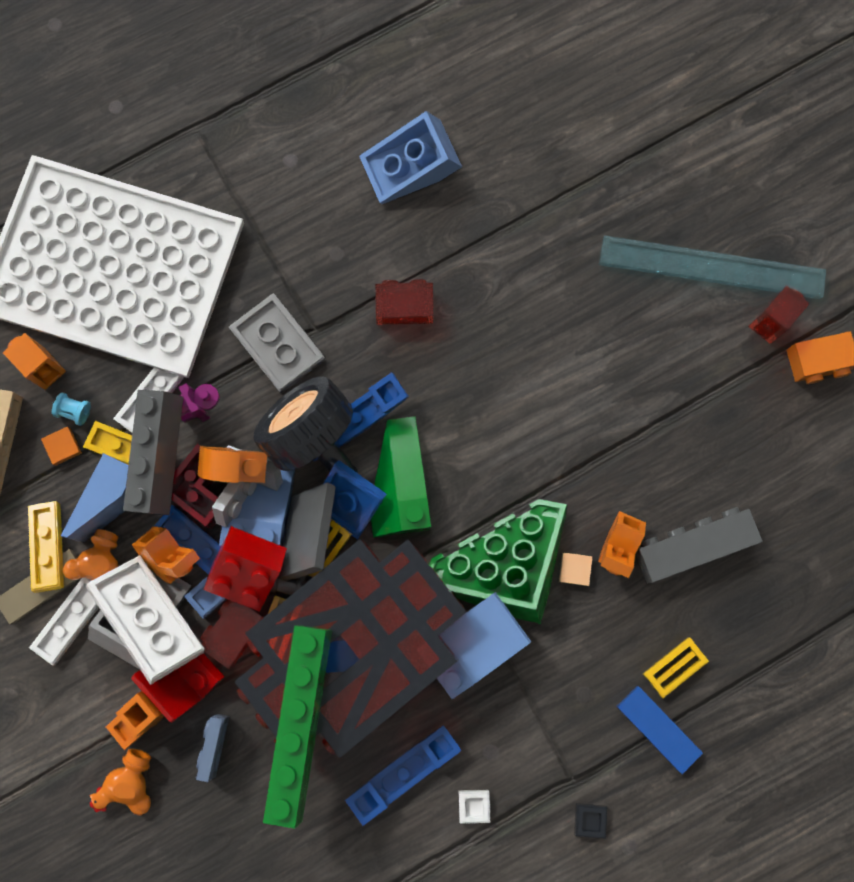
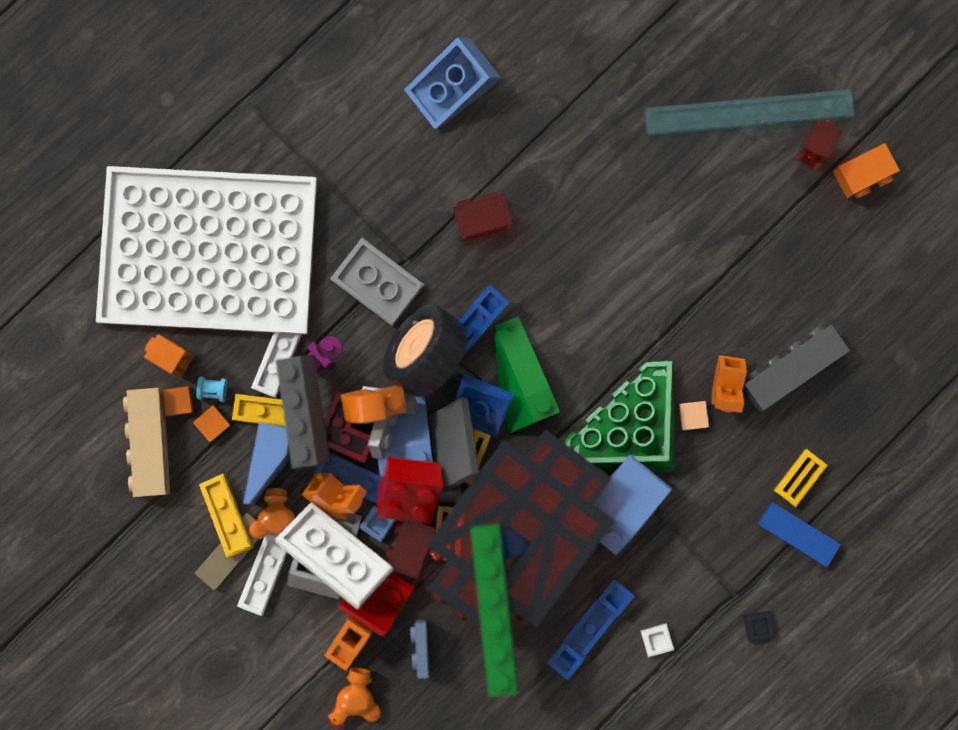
camera: 15 degrees left, 5 degrees up
none -> orange tile [162,386,193,417]

